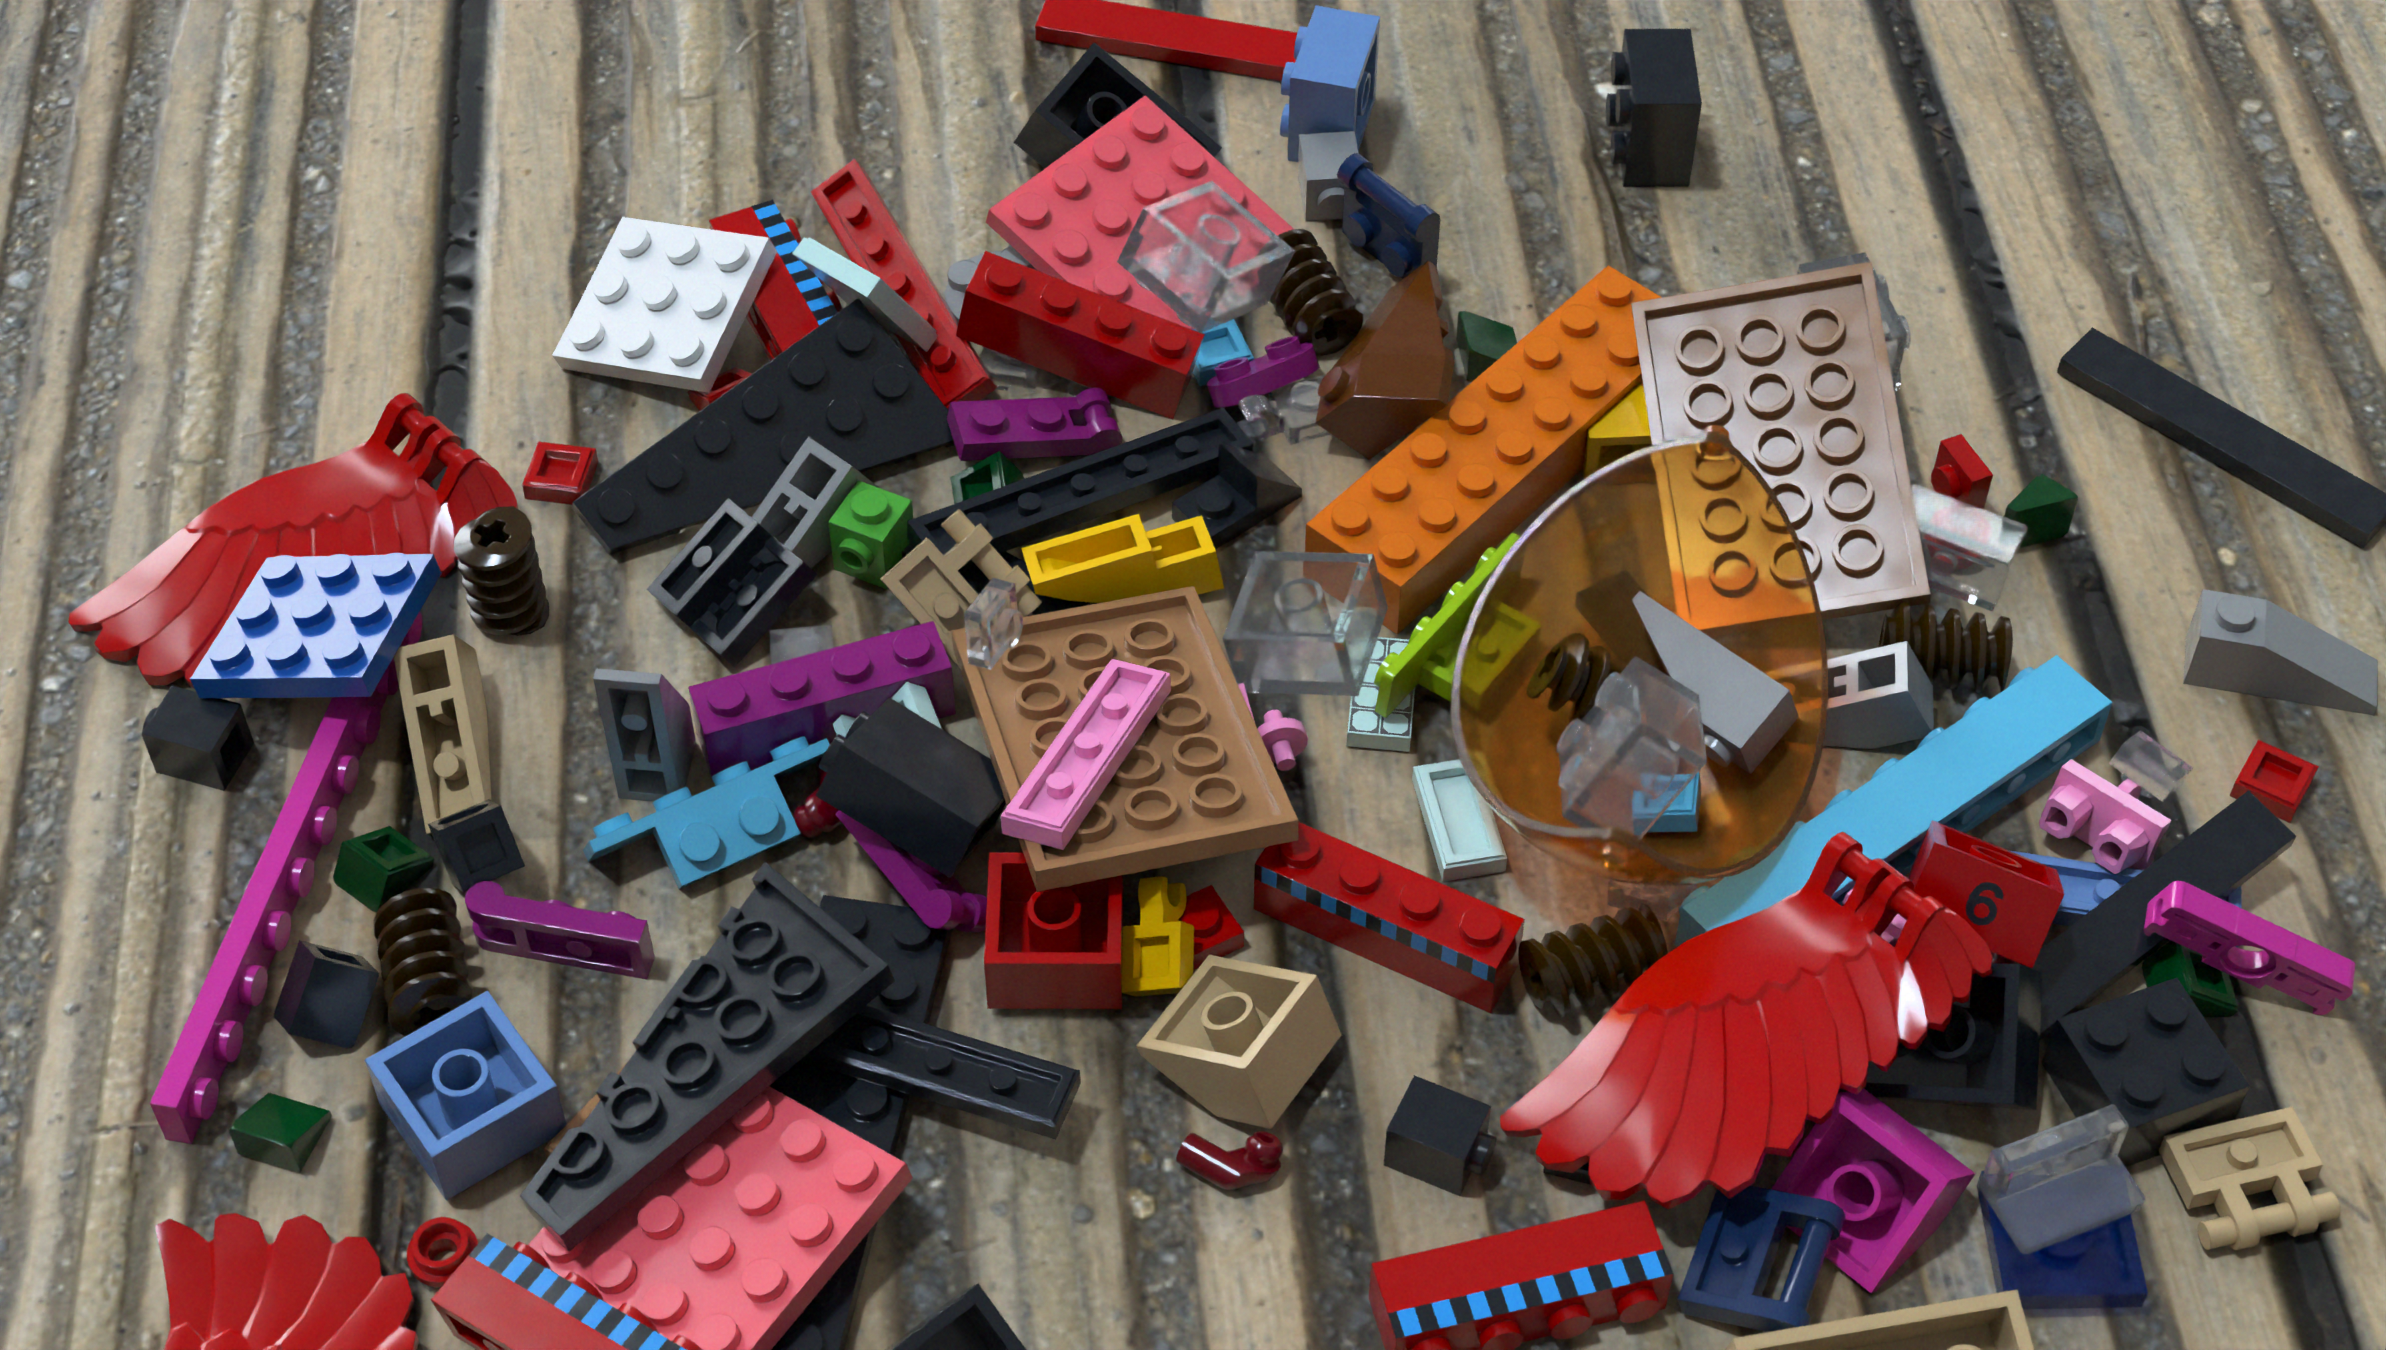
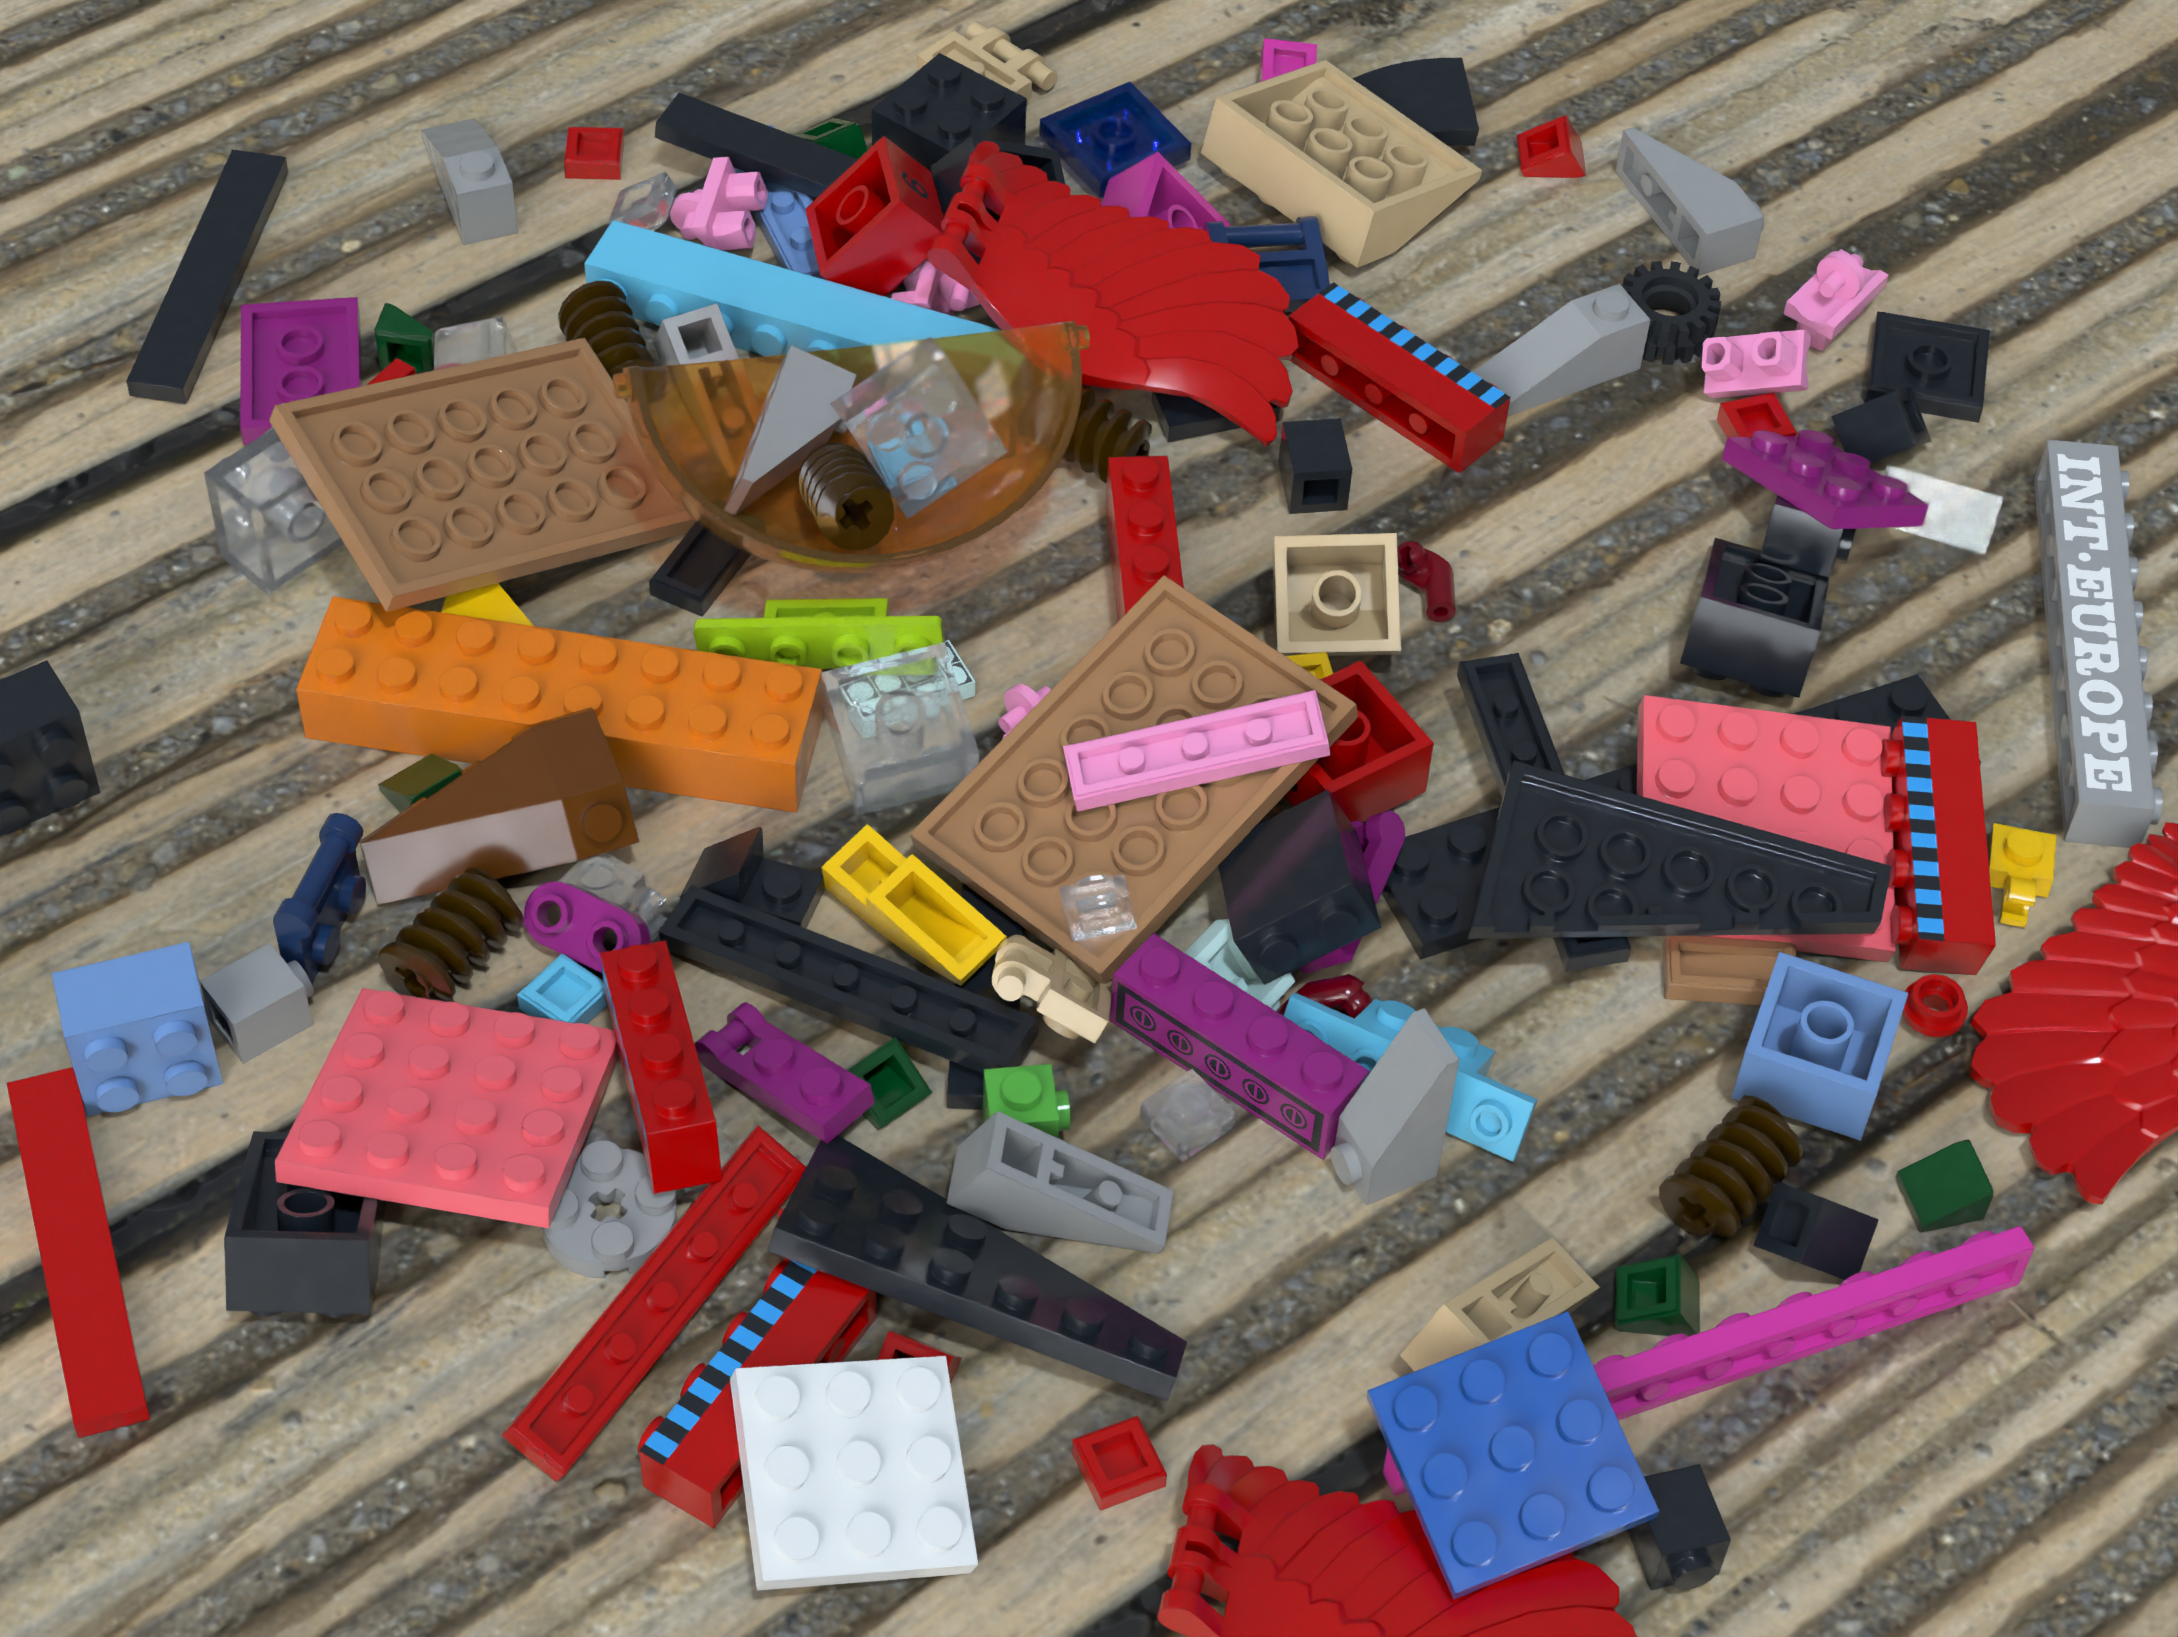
camera: 125 degrees left, 0 degrees up
black brick [428,799,525,892] -> none
dark brown piece [454,506,549,636] -> none
magenta plate [465,881,655,980] -> none
black slope [647,498,817,667] -> none
light aqua tile [792,237,938,352] -> none
clear brick [1117,181,1295,334] -> none
light aqua tile [1412,757,1507,882] -> none
clear panel [1979,1104,2145,1254] -> none
dark pink piece [2144,881,2355,1015] -> none
none -> magenta plate [240,297,362,445]

